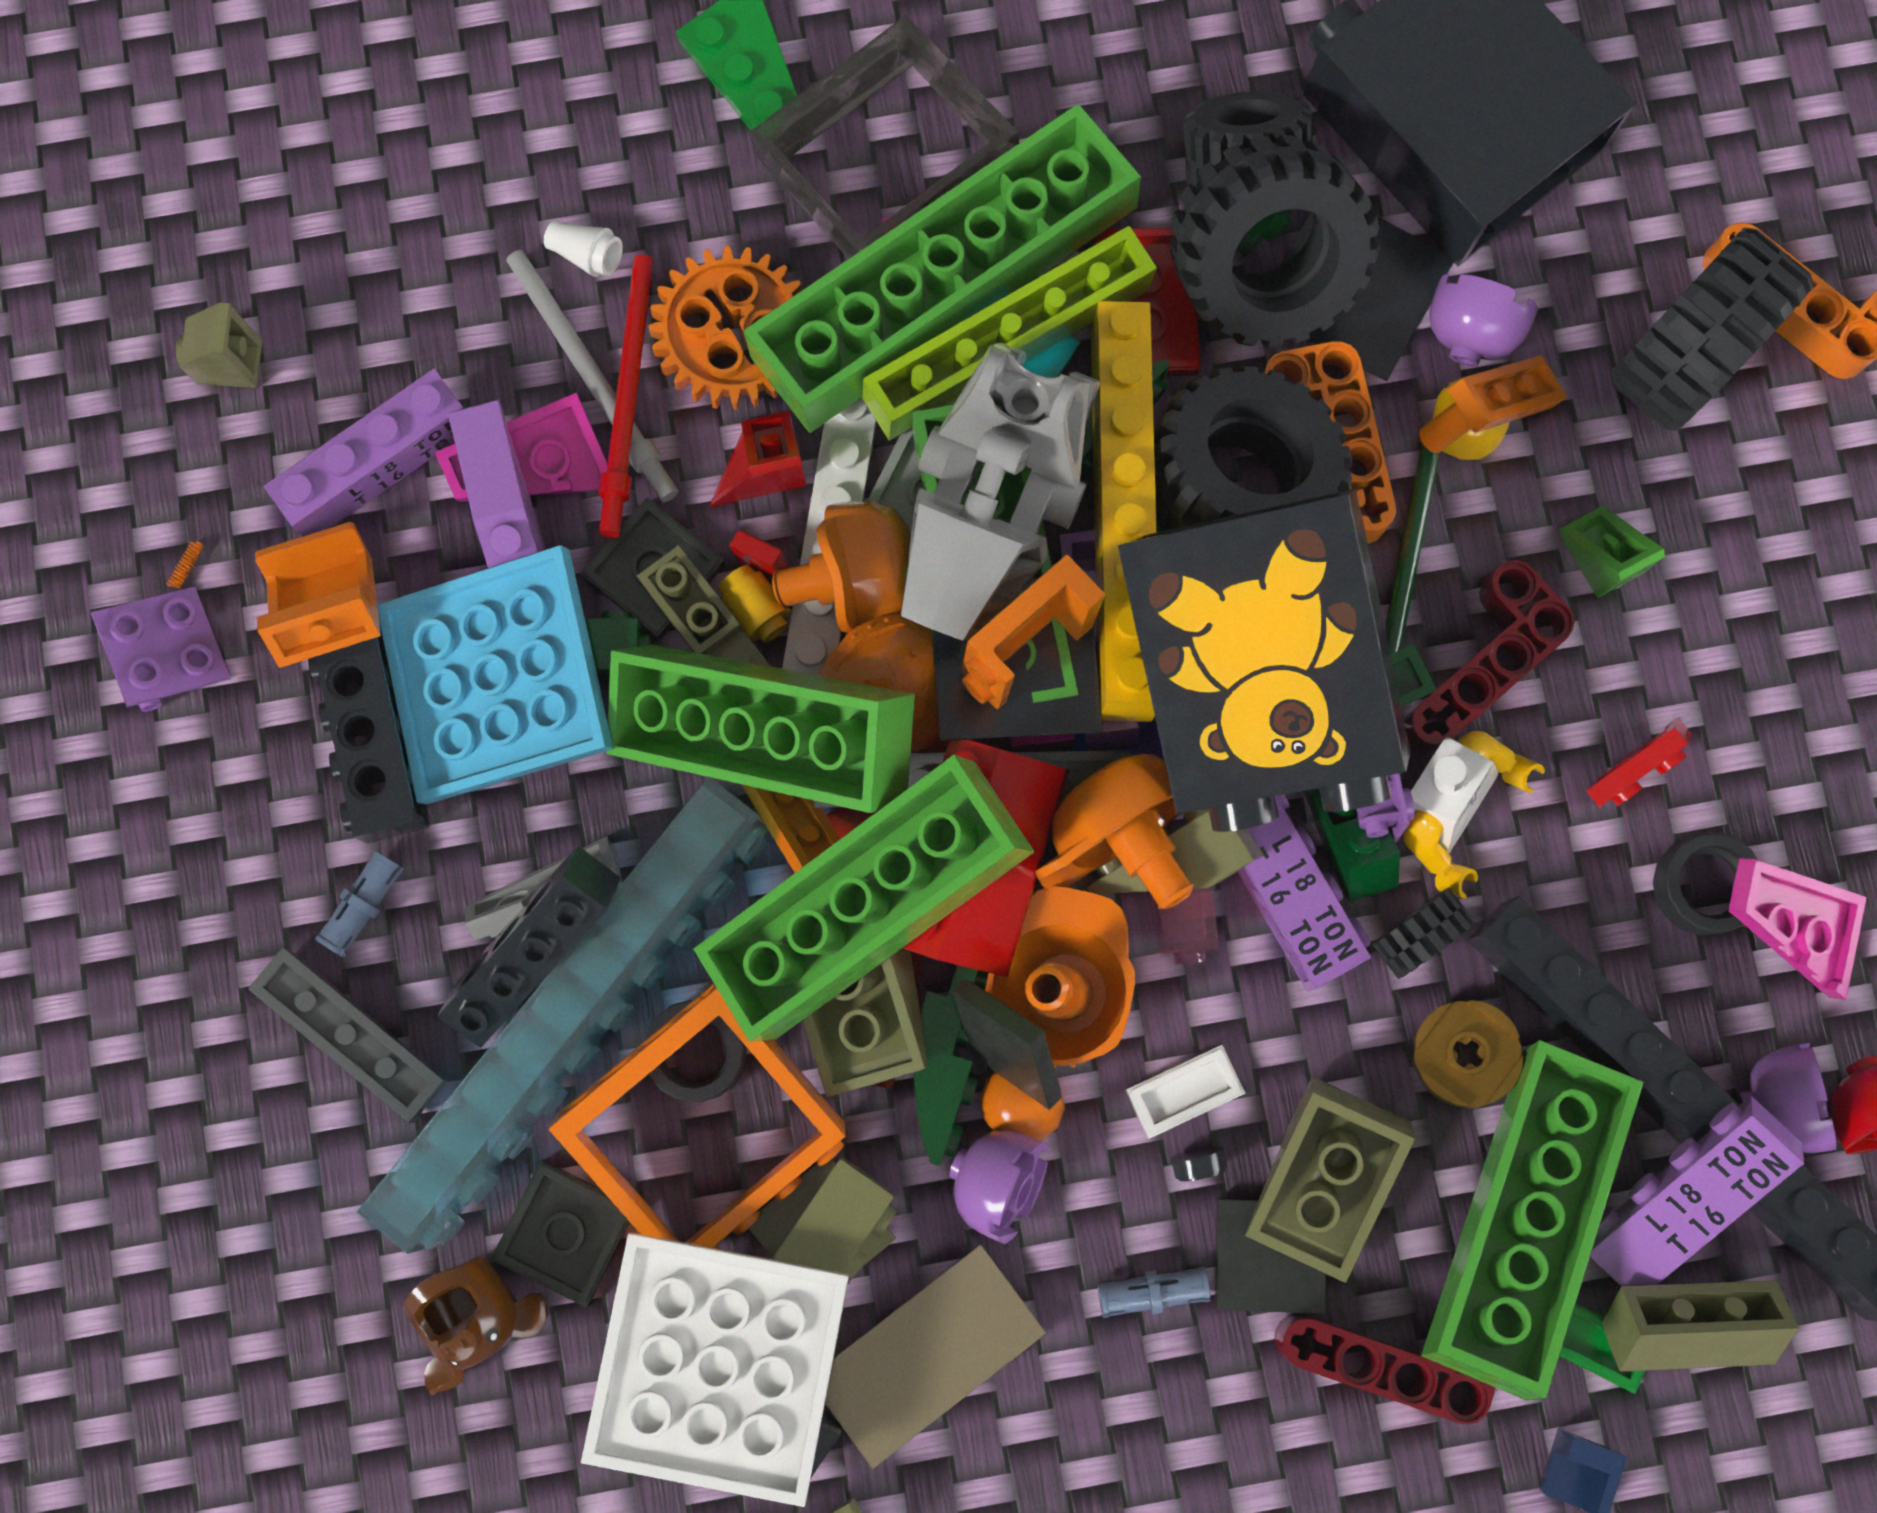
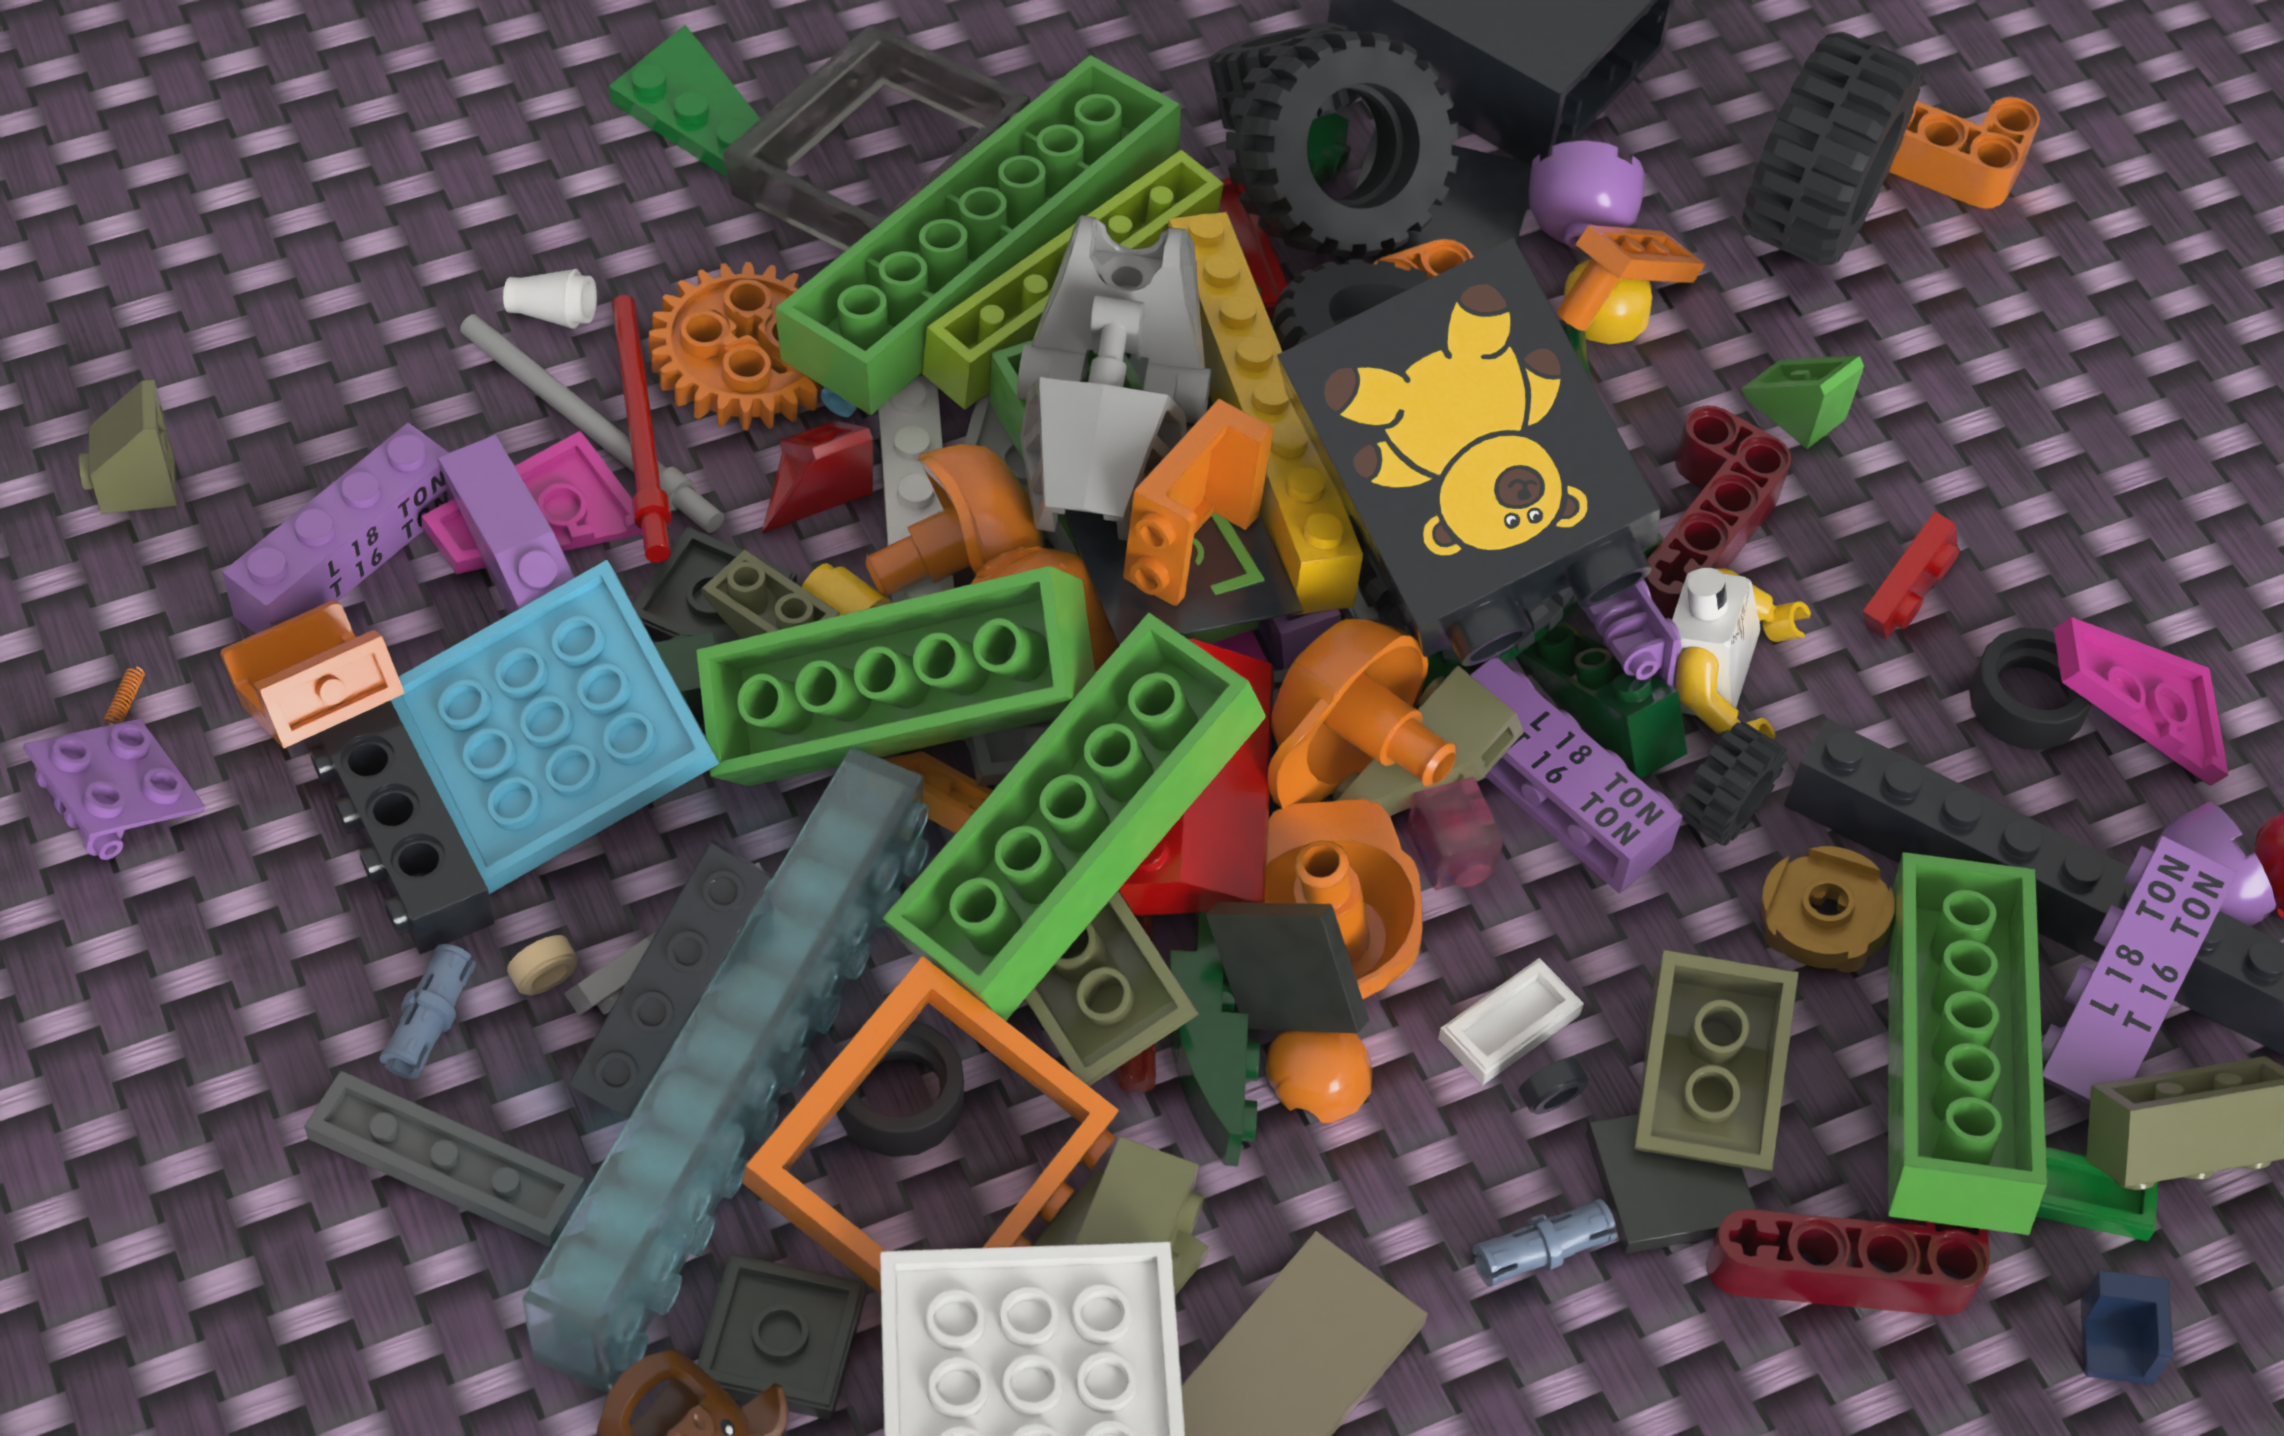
camera: 20 degrees left, 25 degrees down
red tile [729,530,790,582] -> none
medium lavender cylinder [950,1130,1049,1244] -> none
none -> tan tile [507,935,578,995]

